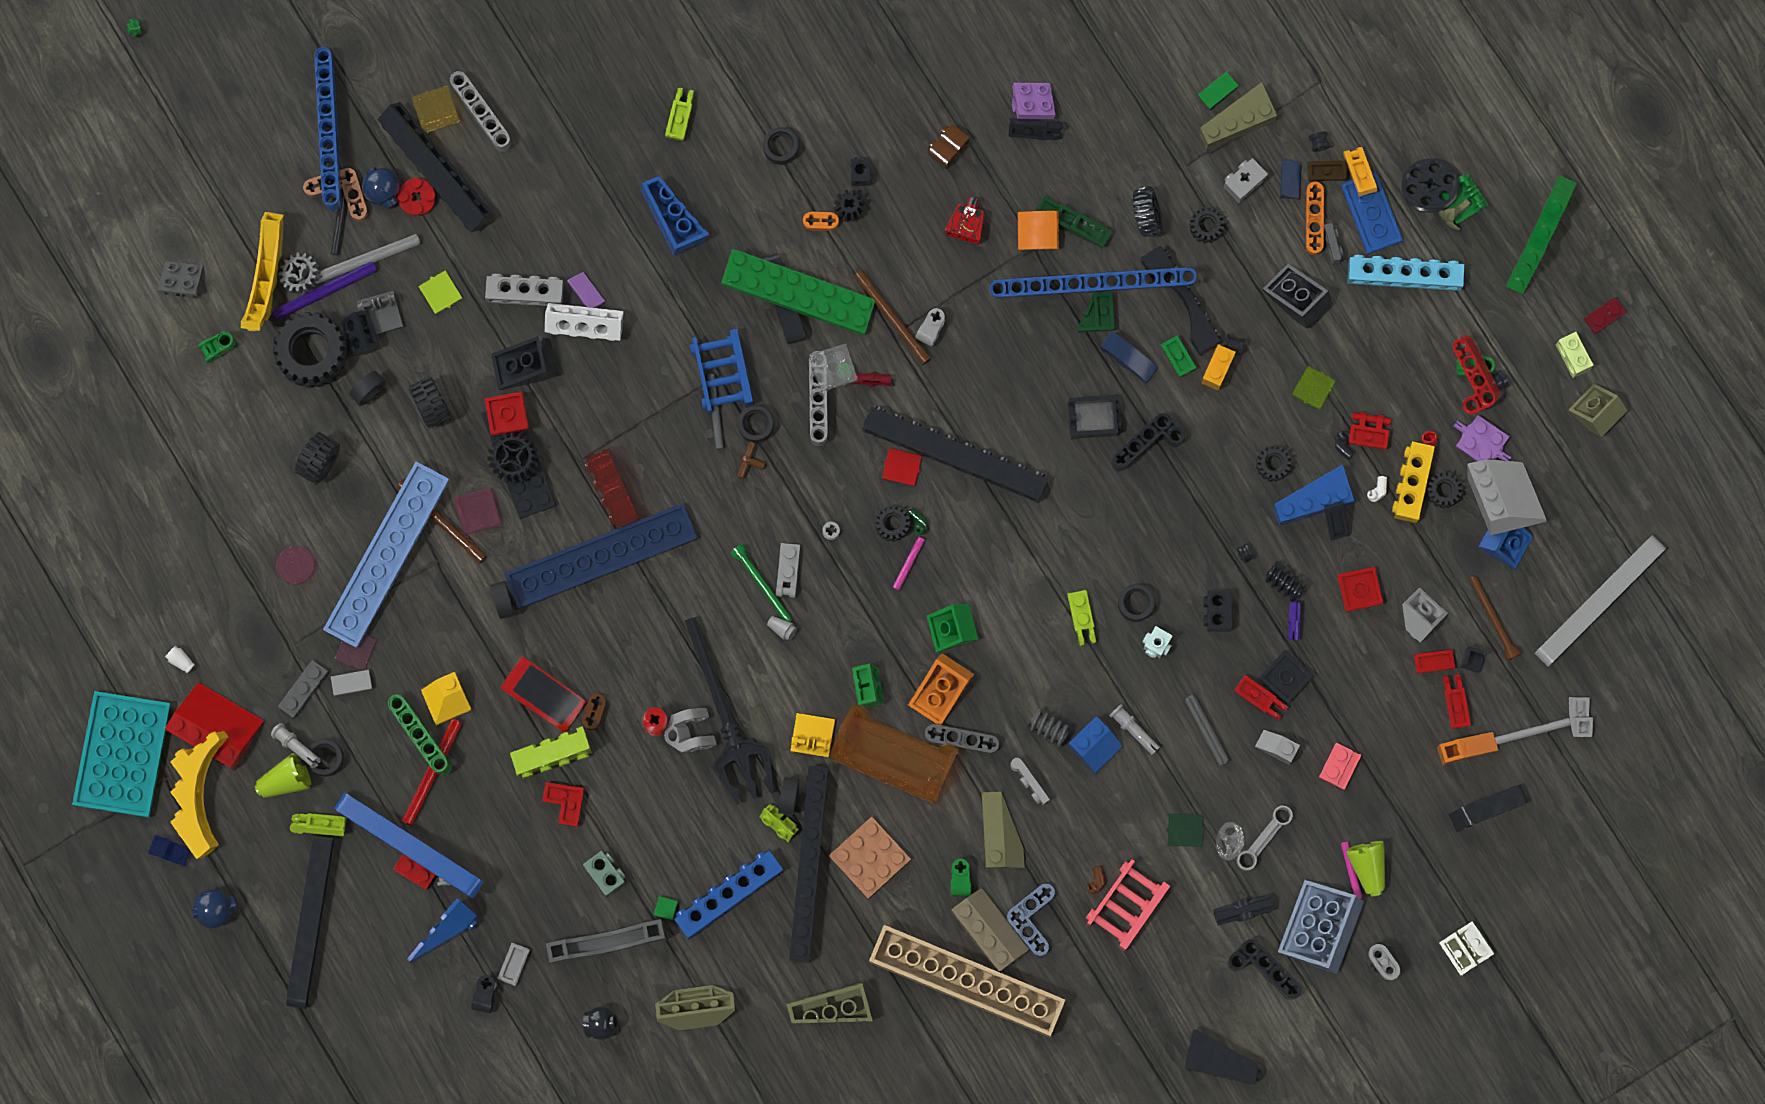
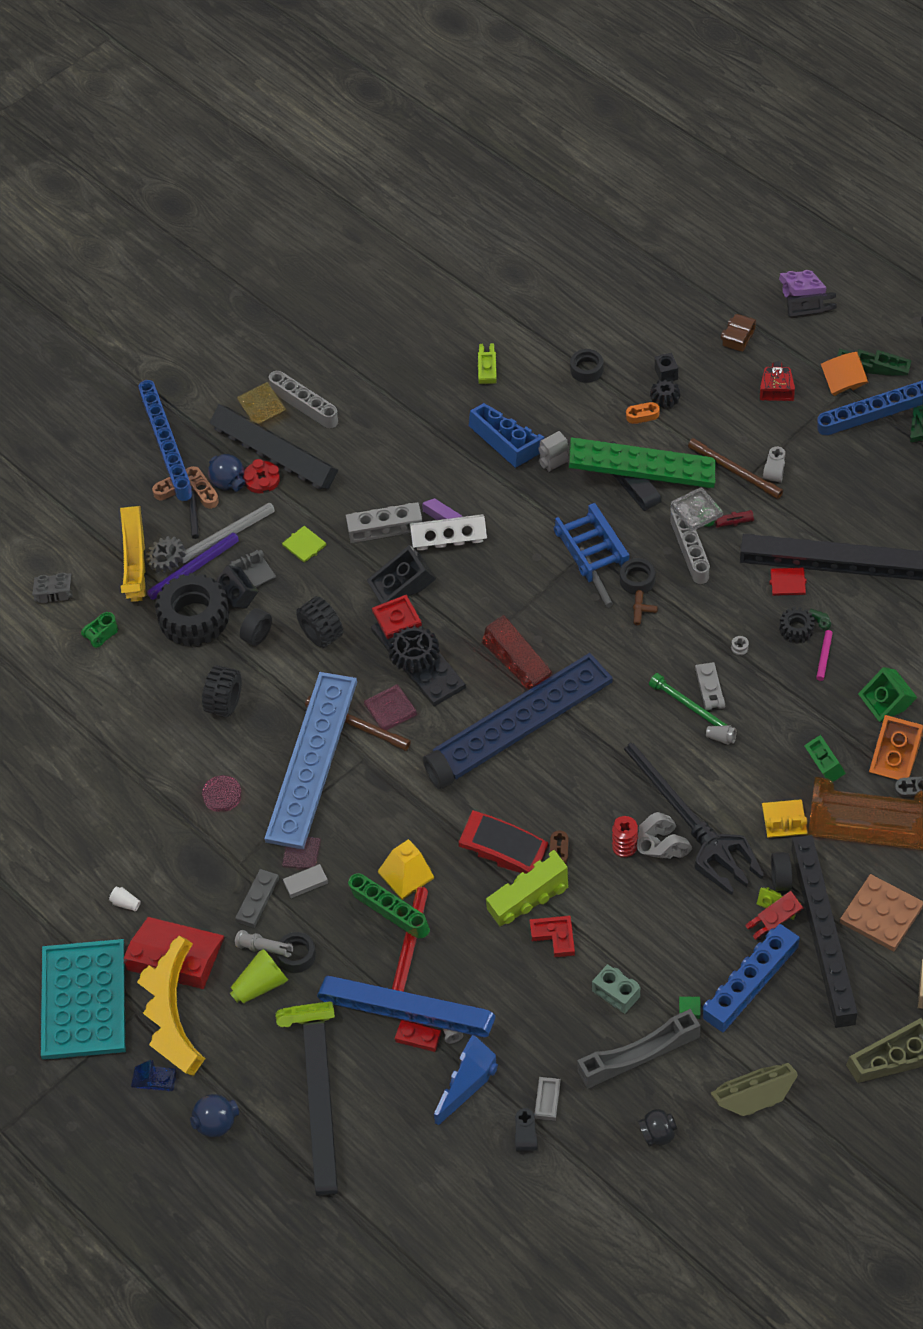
camera: 10 degrees left, 25 degrees down
none -> light grey brick [539,431,568,472]
none -> red hinge [745,891,803,940]

